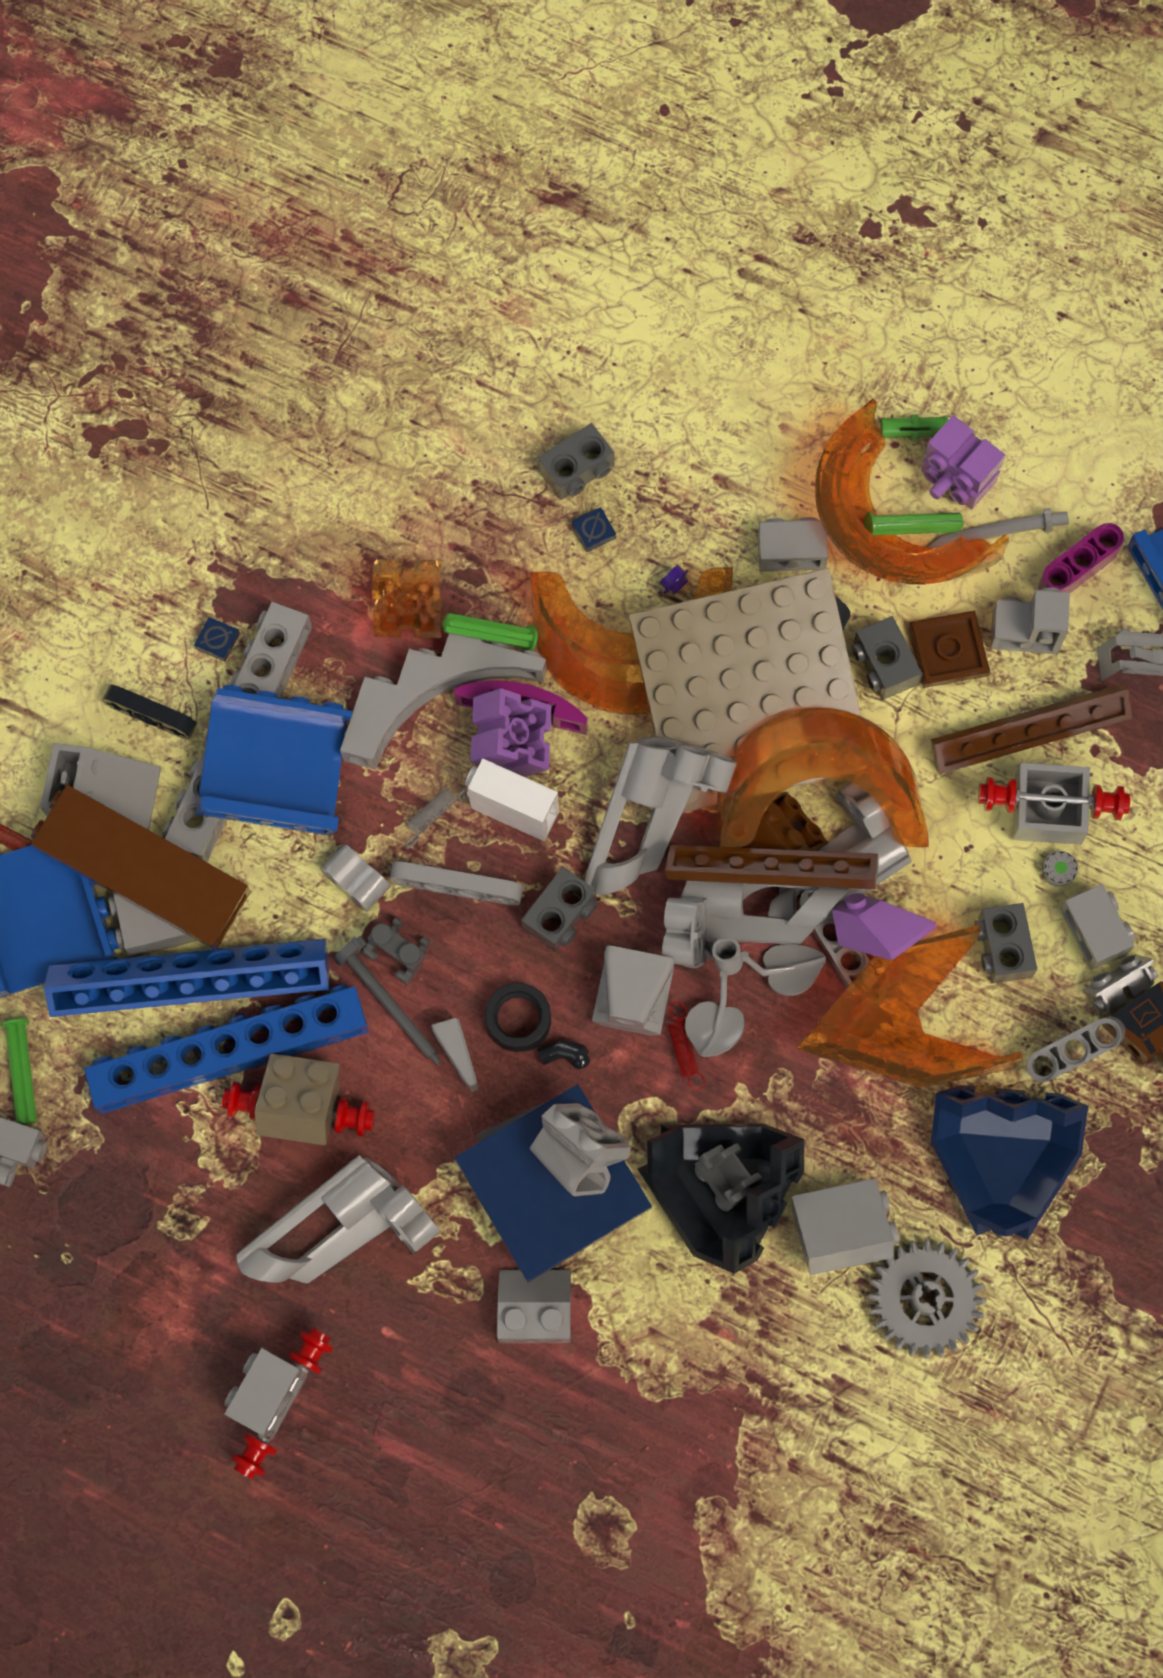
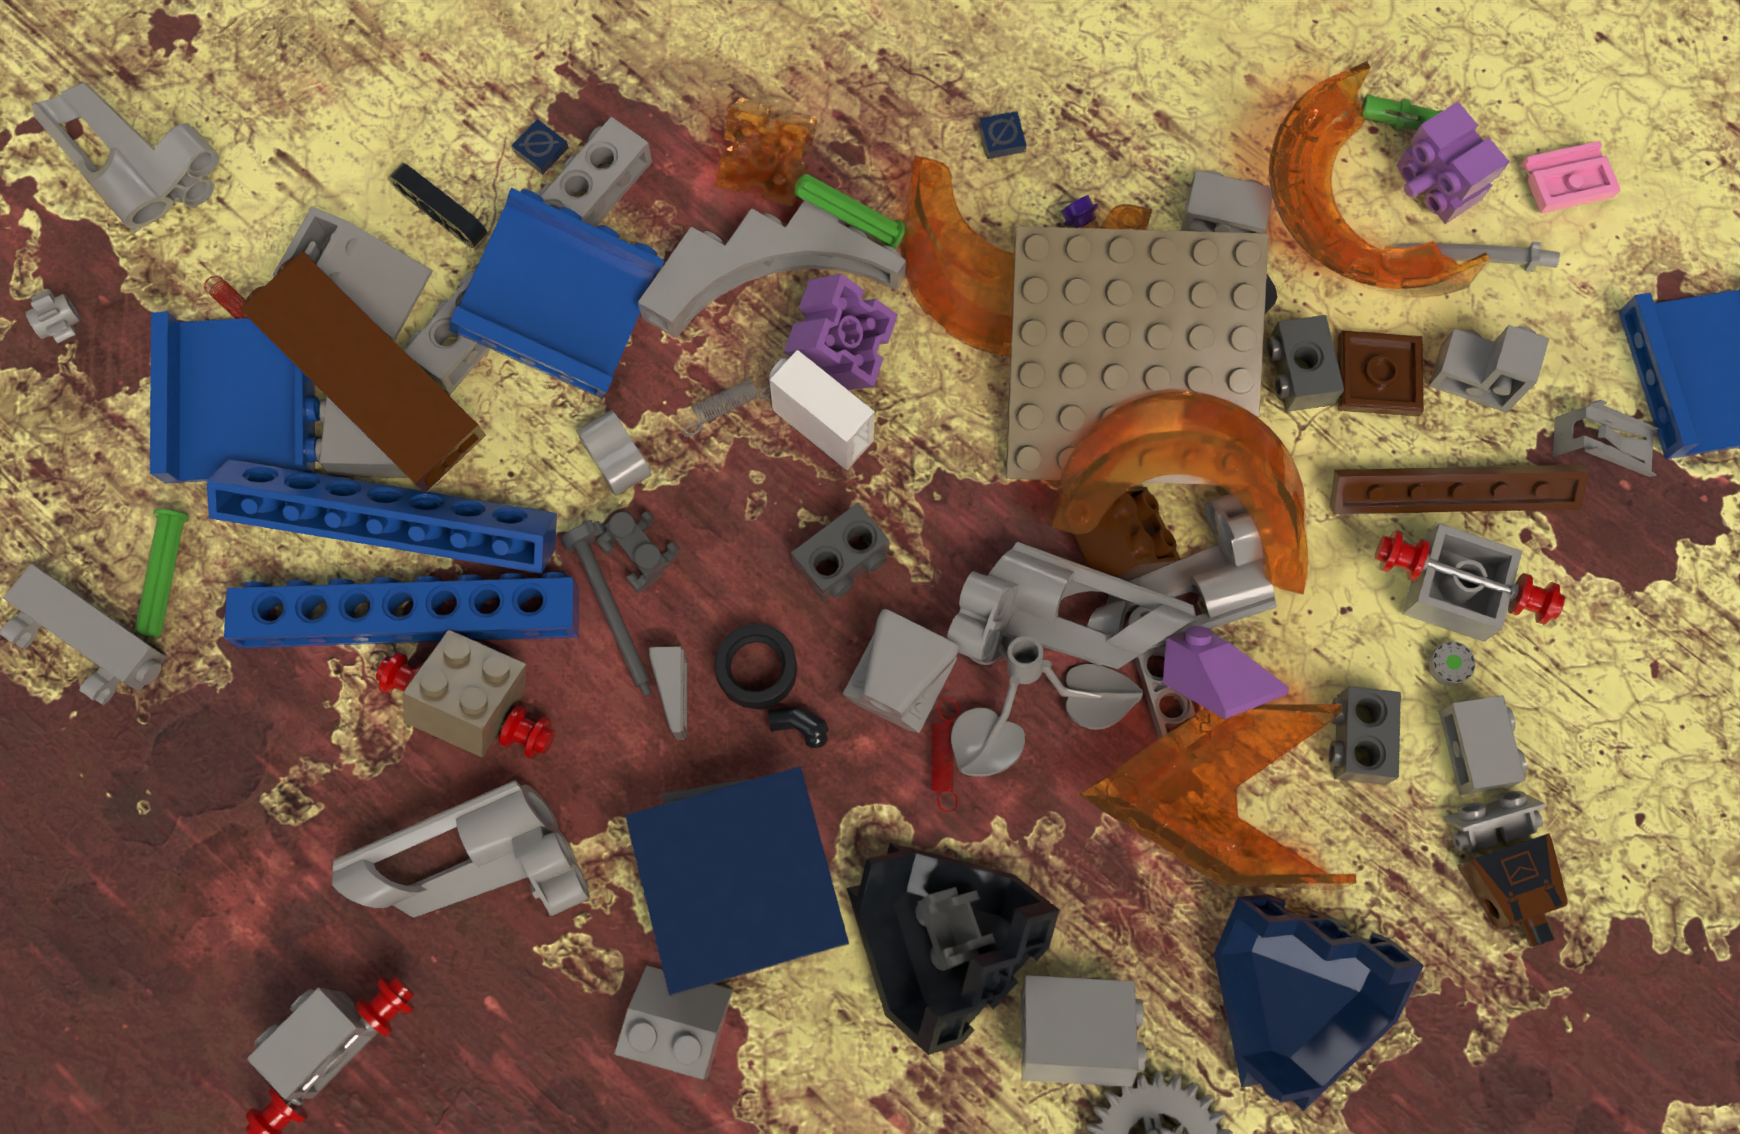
camera: 10 degrees right, 0 degrees up
light grey beam [389,862,524,905] -> none
magenta slope [454,681,588,735] -> none
light grey piece [530,1103,631,1196] -> none
dark grey brick [538,423,614,500] -> none
light grey panel [583,737,737,895] -> none
reddish brown plate [665,845,879,889] -> none
bright green axle [864,512,964,539] -> none
light grey beam [1026,1016,1125,1082] -> none
magenta beam [1038,523,1124,593] -> none
none -> bright pink plate [1521,141,1621,214]

